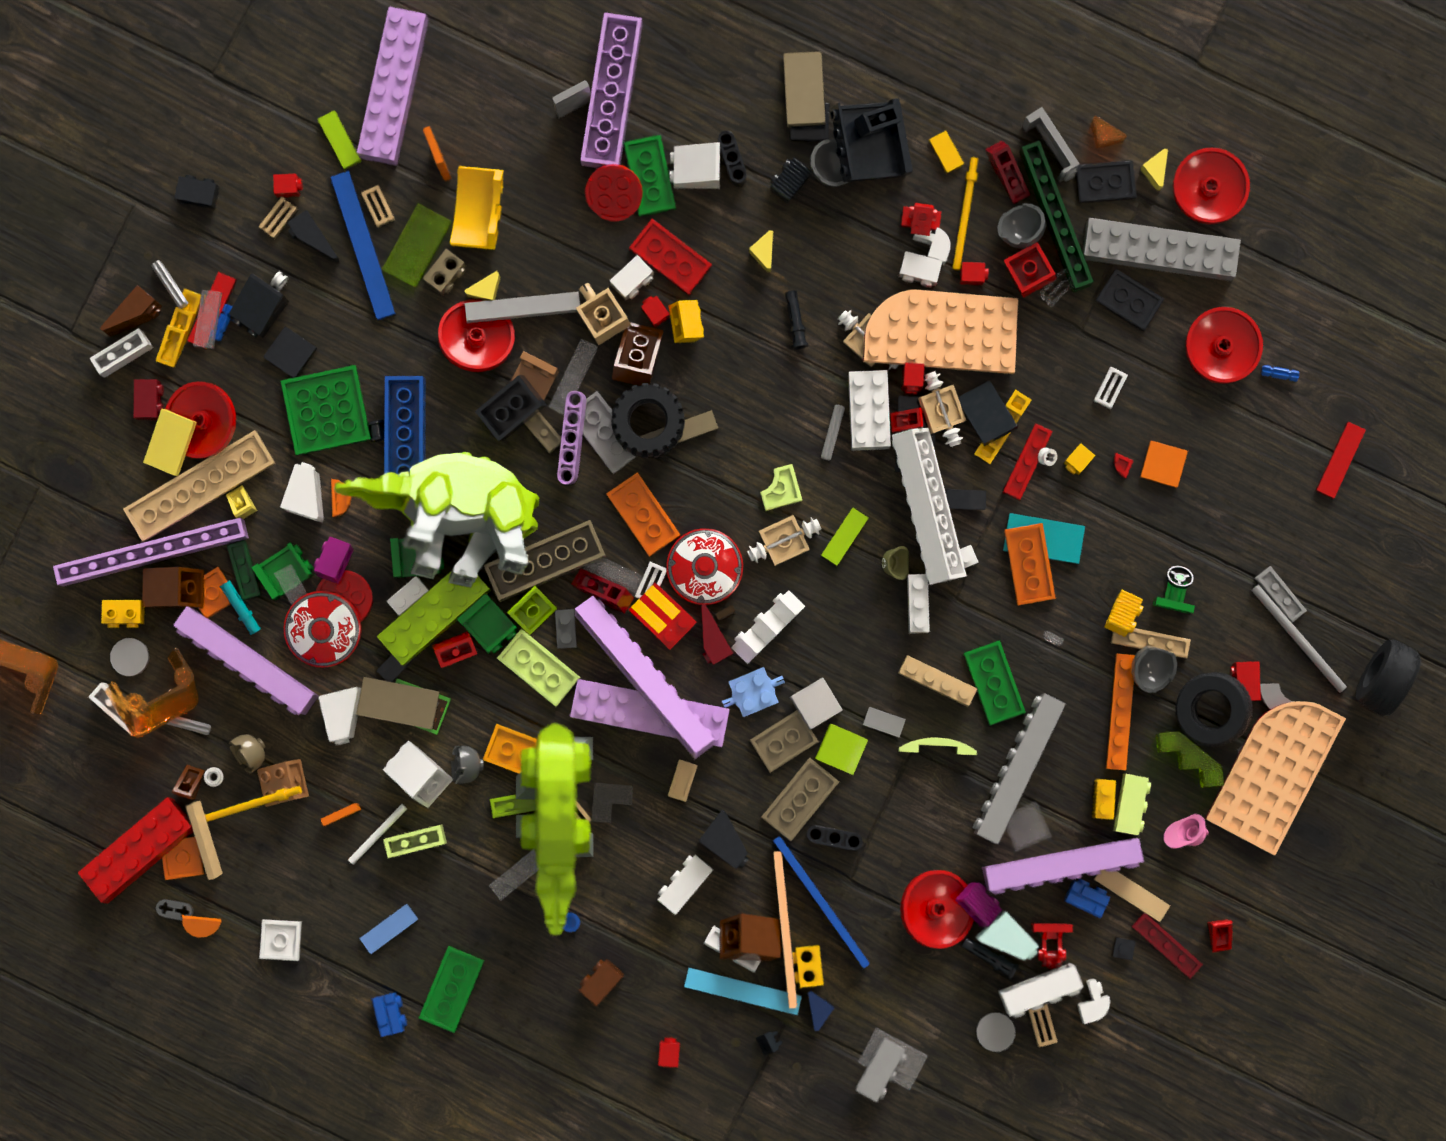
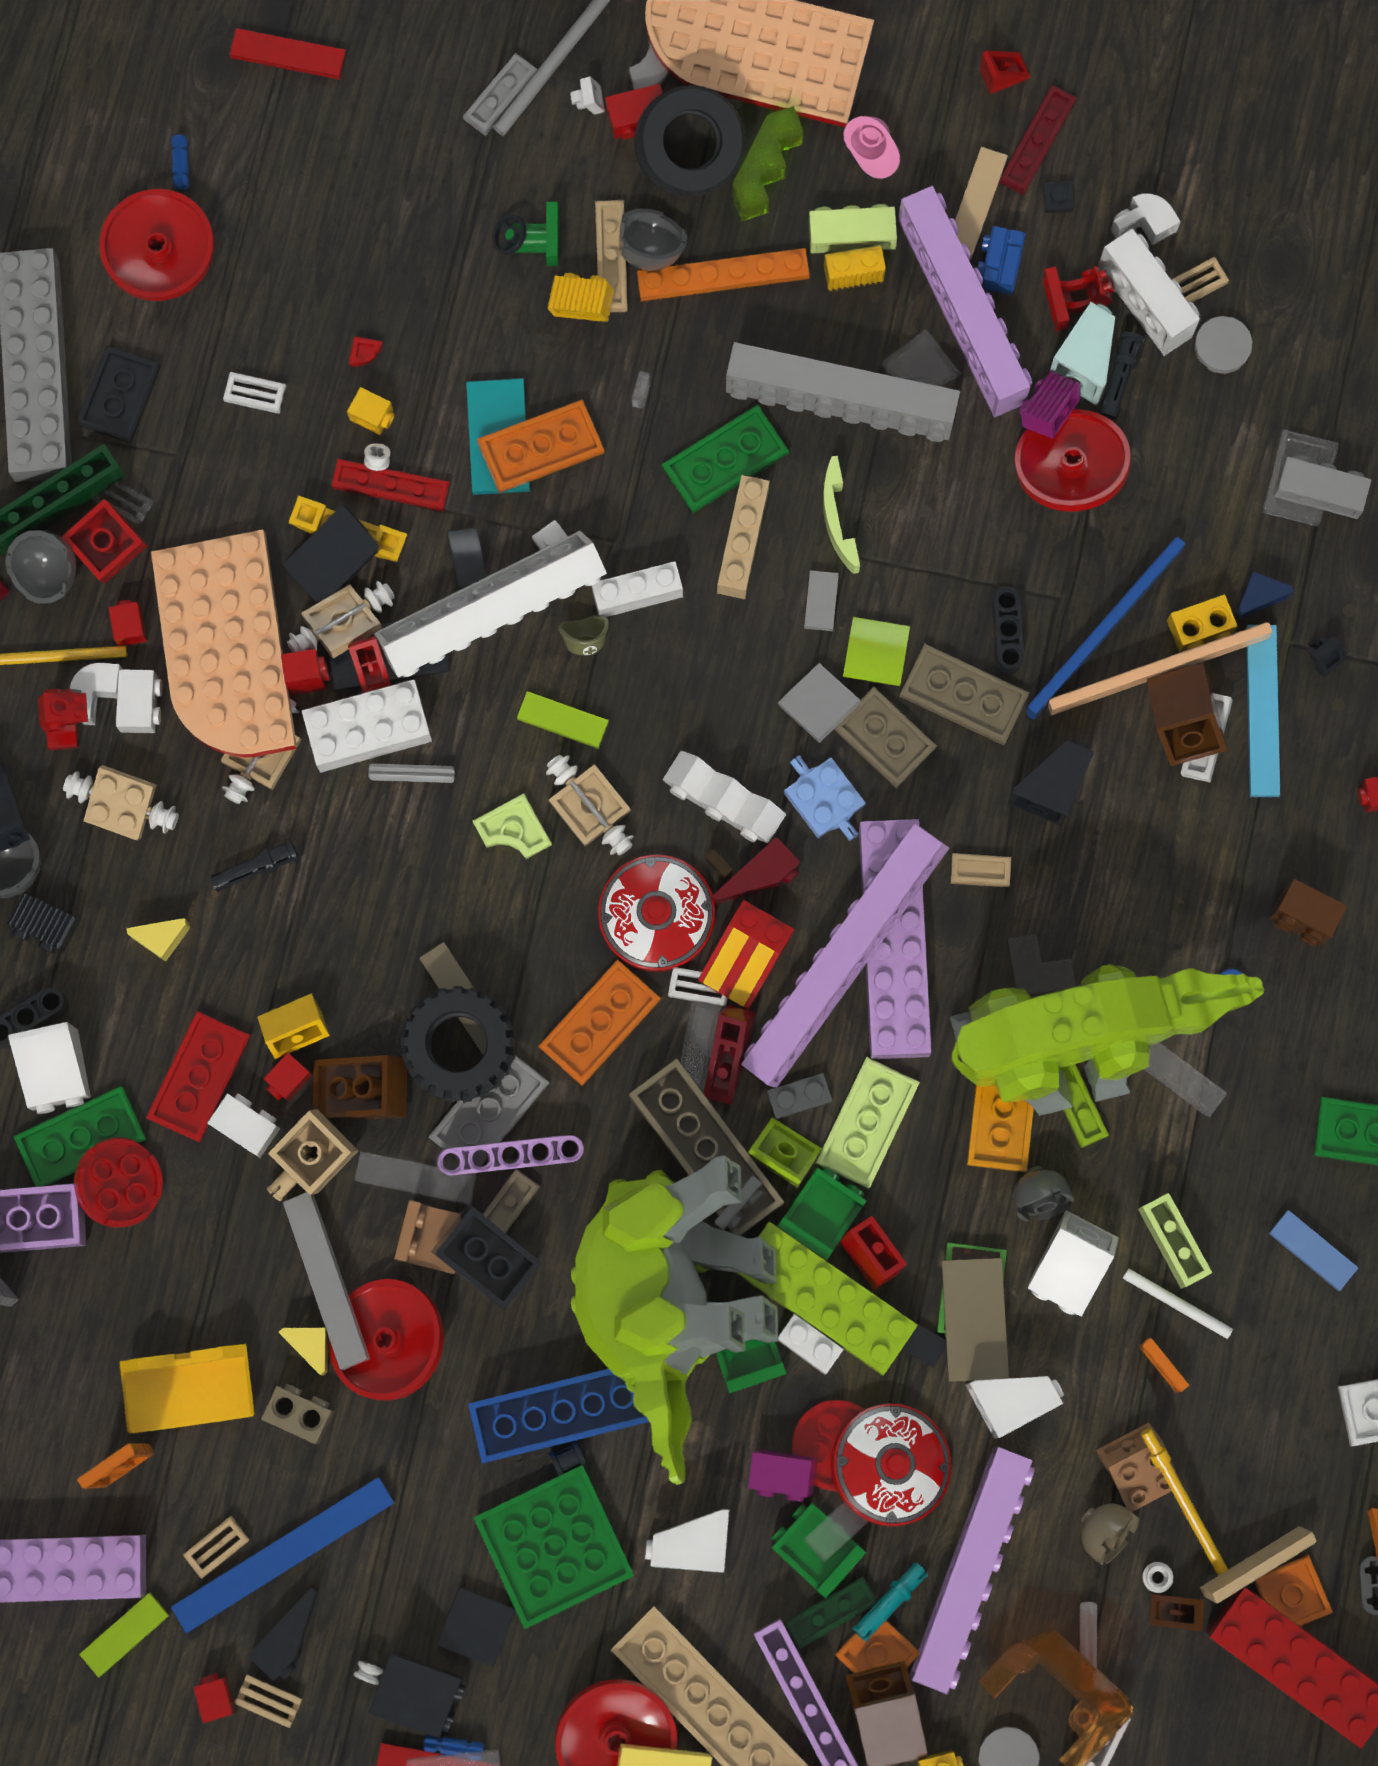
camera: 105 degrees left, 5 degrees down
light yellow slope [226,485,257,519] -> none
orange tile [331,479,352,517] -> none
clear neon green tile [382,203,452,288] -> none
white brick [658,854,713,915] -> none
orange tile [1140,440,1188,488] -> none
none -> tan plate [63,765,179,841]
none -> white tile [570,77,605,115]
none -> dark grey plate [714,1175,763,1231]

